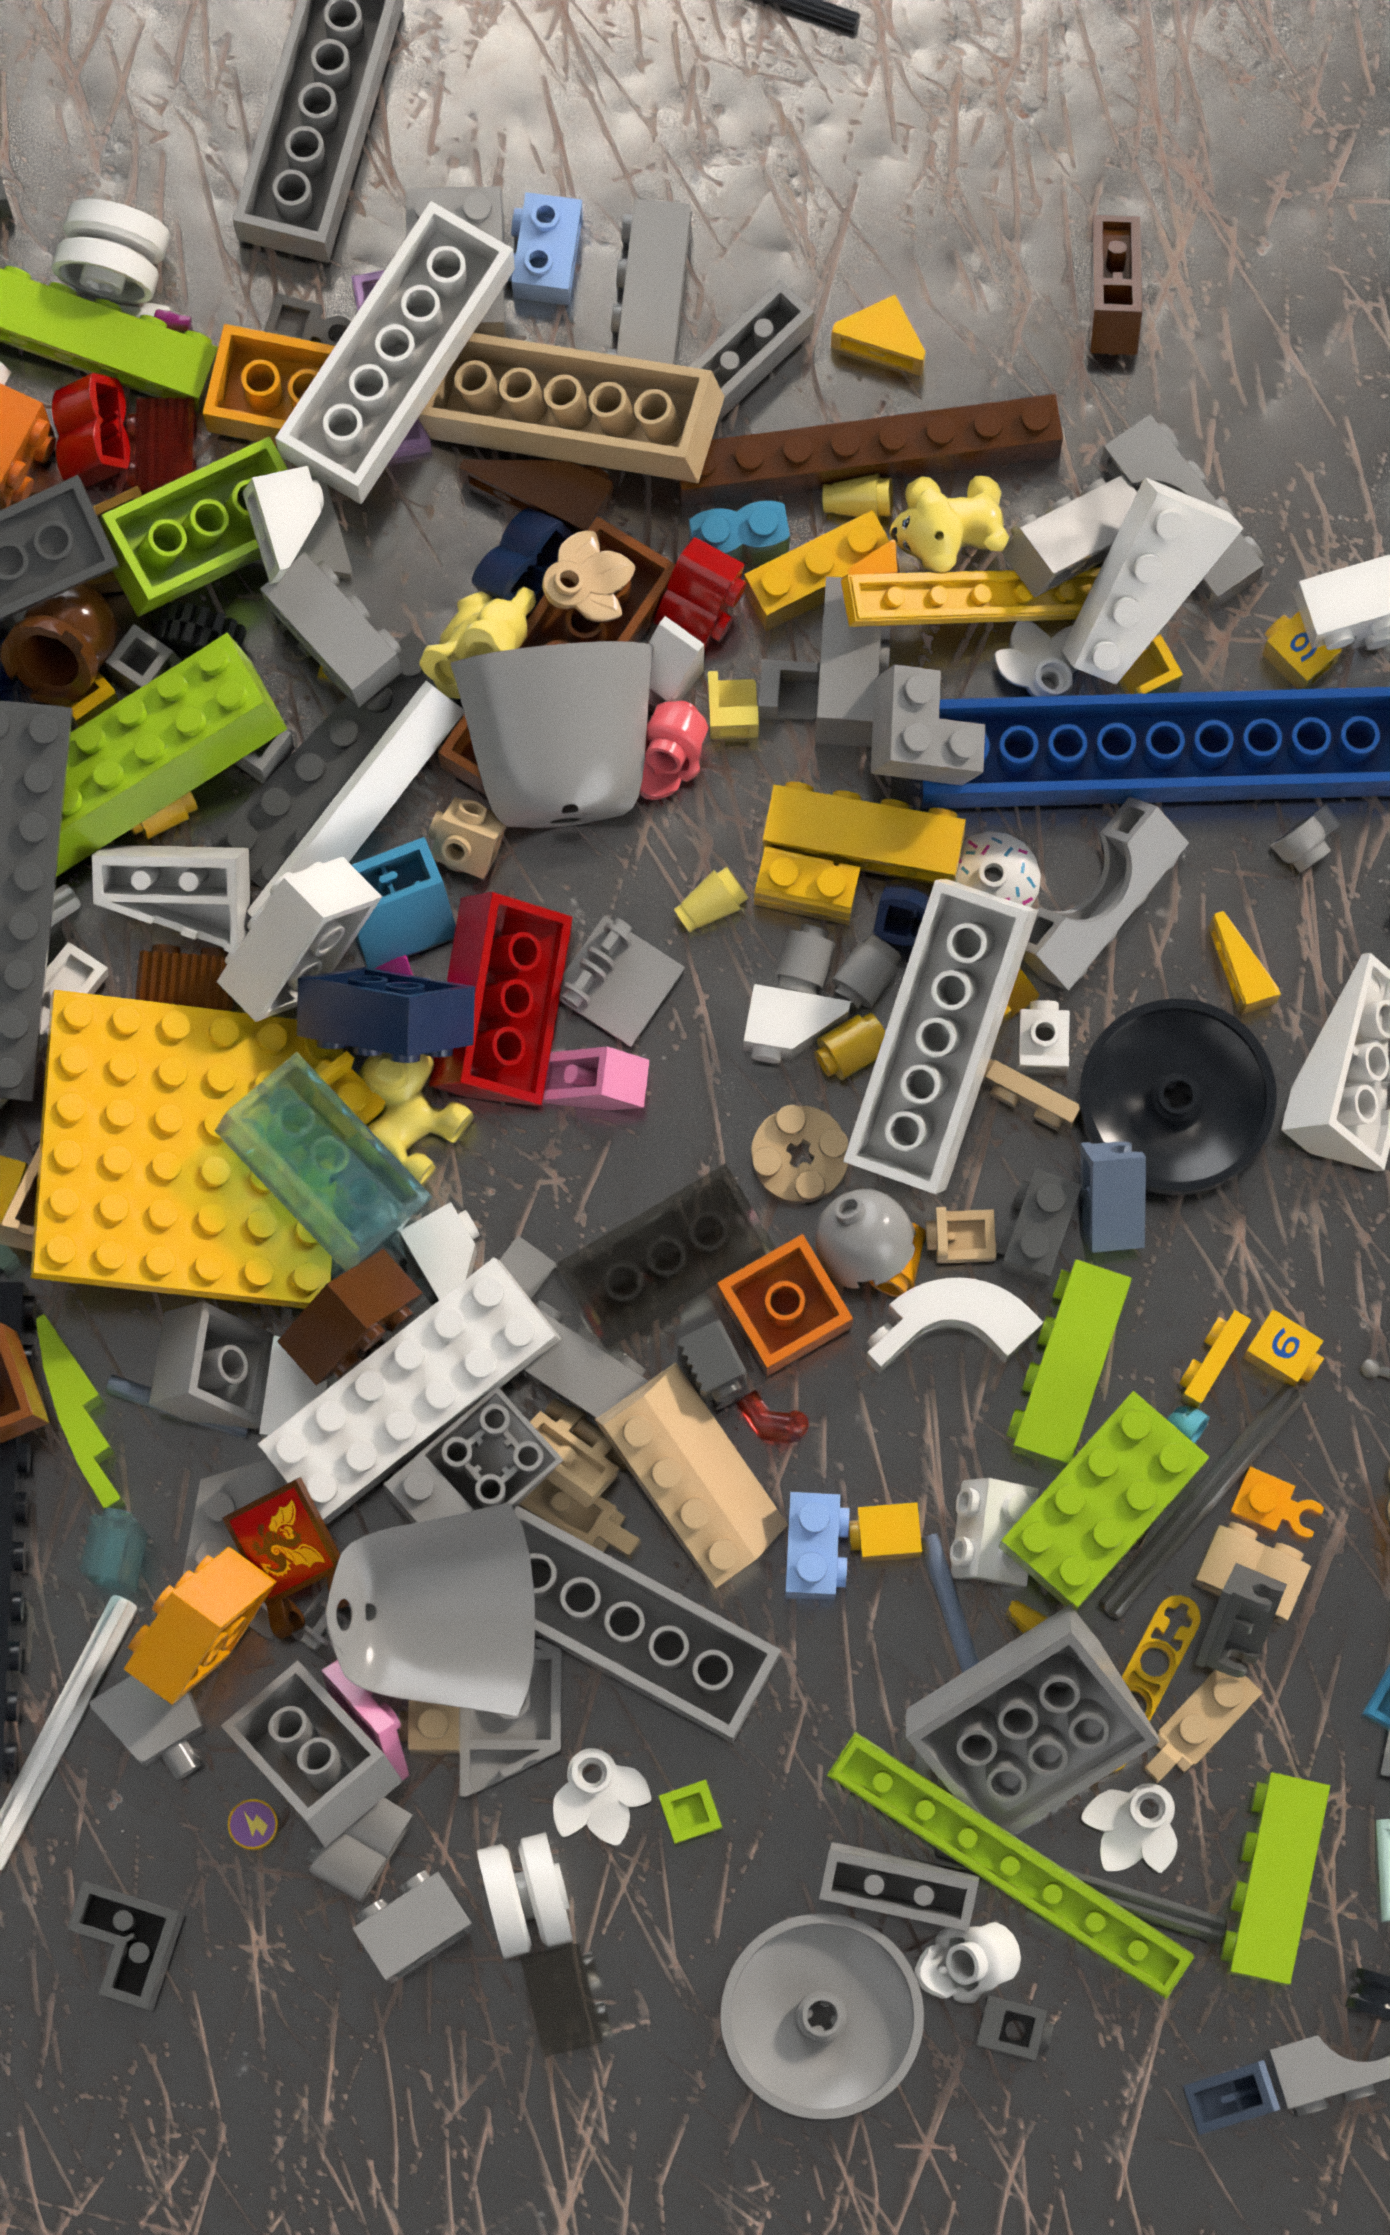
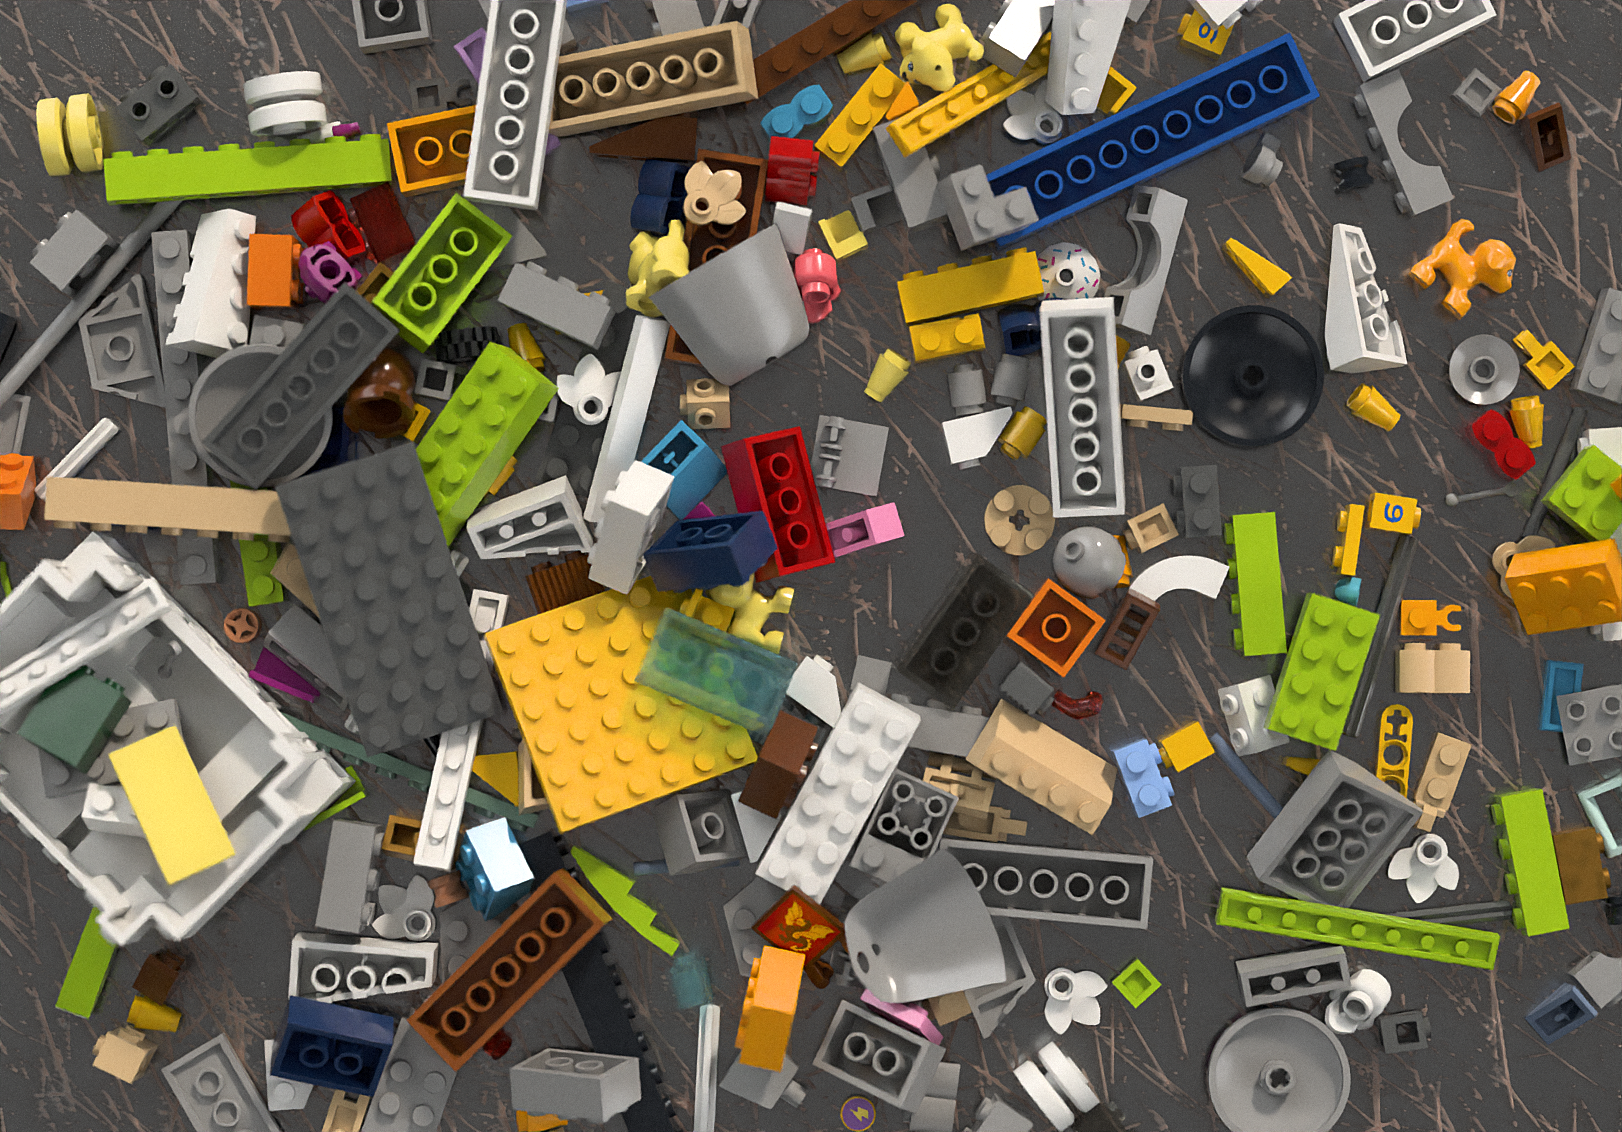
camera: 25 degrees left, 10 degrees up
white slope [243,466,324,584] -> none
sand blue hinge [1080,1142,1146,1253] -> none
dark grey hinge [1195,1563,1287,1678] -> none
none -> magenta piece [298,241,362,304]
none -> yellow cone [507,323,546,372]
none -> white plate [557,354,621,425]
none -> reddish brown slope [1095,588,1160,670]
none -> yellow cone [1346,383,1401,431]
none -> pearl gold brick [1551,826,1611,905]

